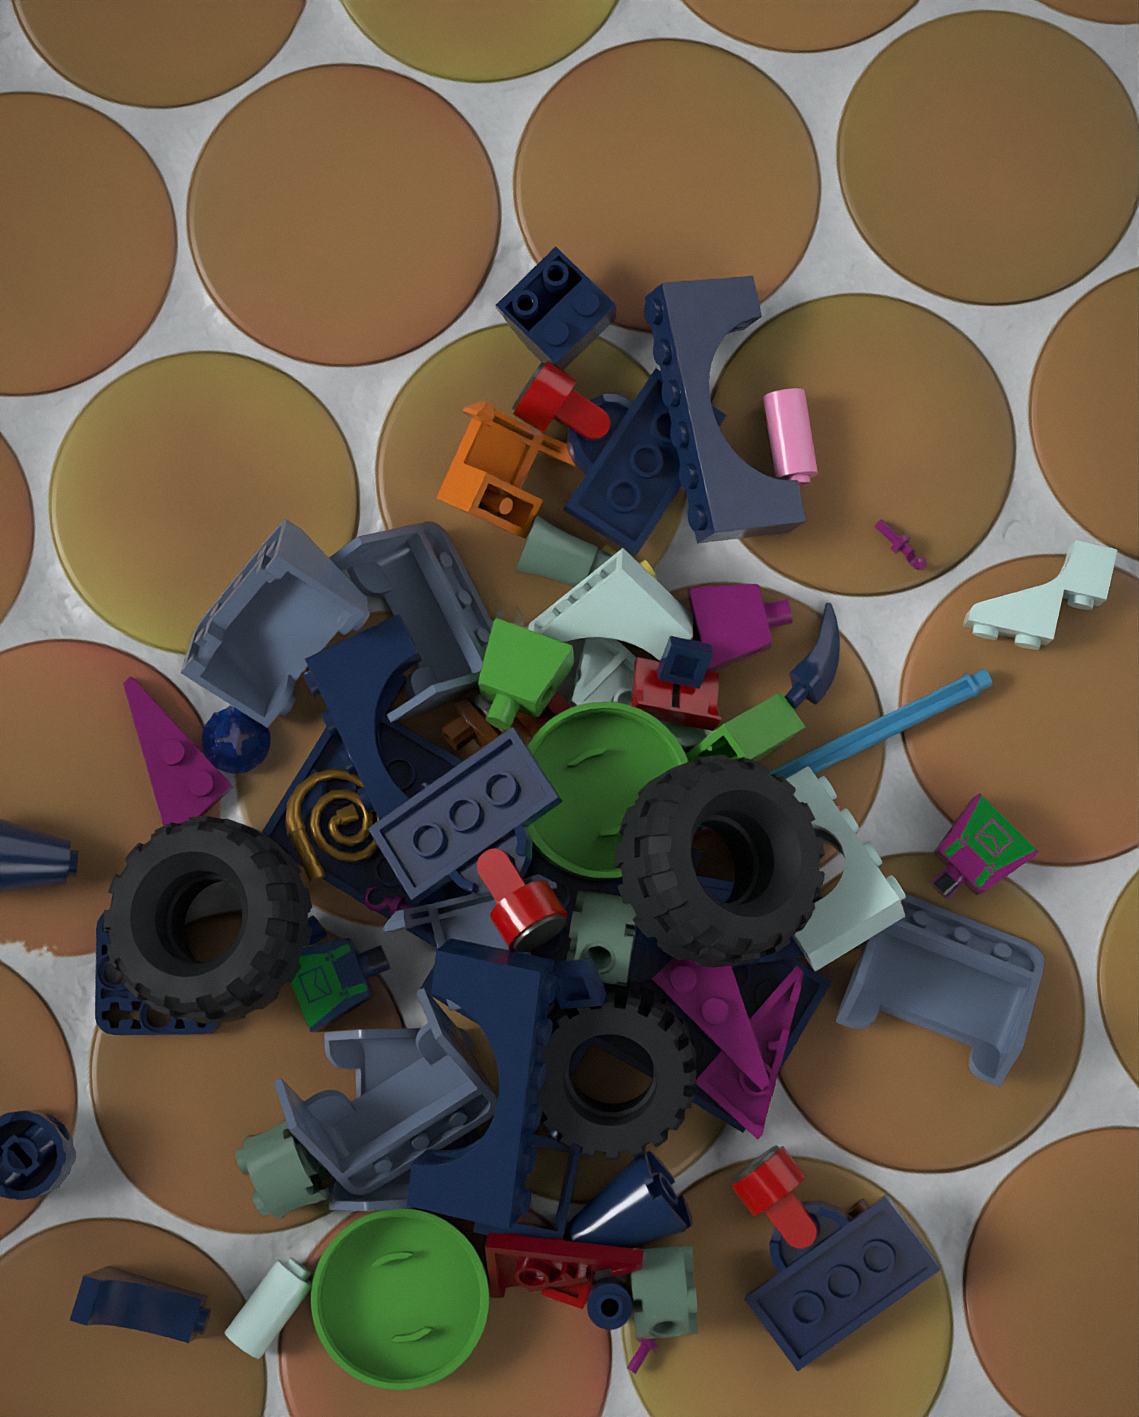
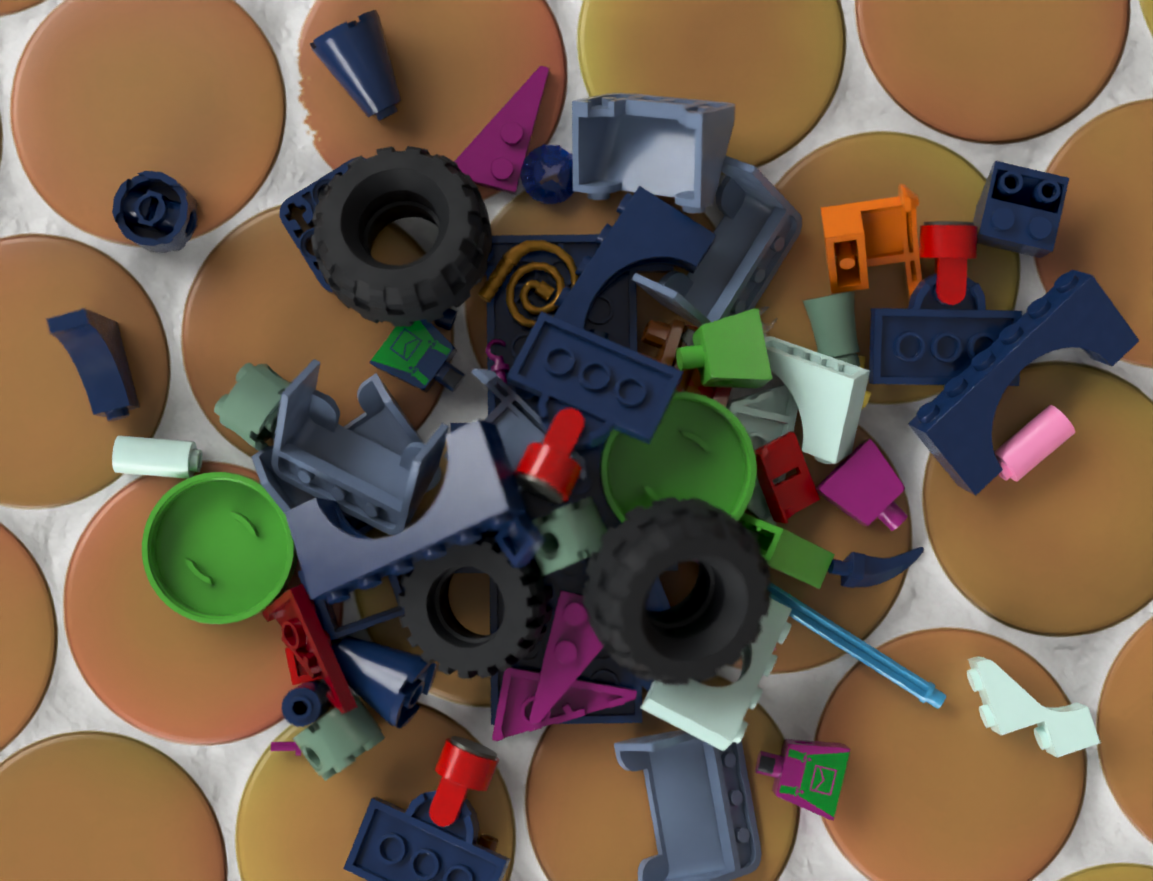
camera: 55 degrees right, 5 degrees up
dark blue plate [657,636,713,689] -> none
magenta hand [875,519,927,570] -> none

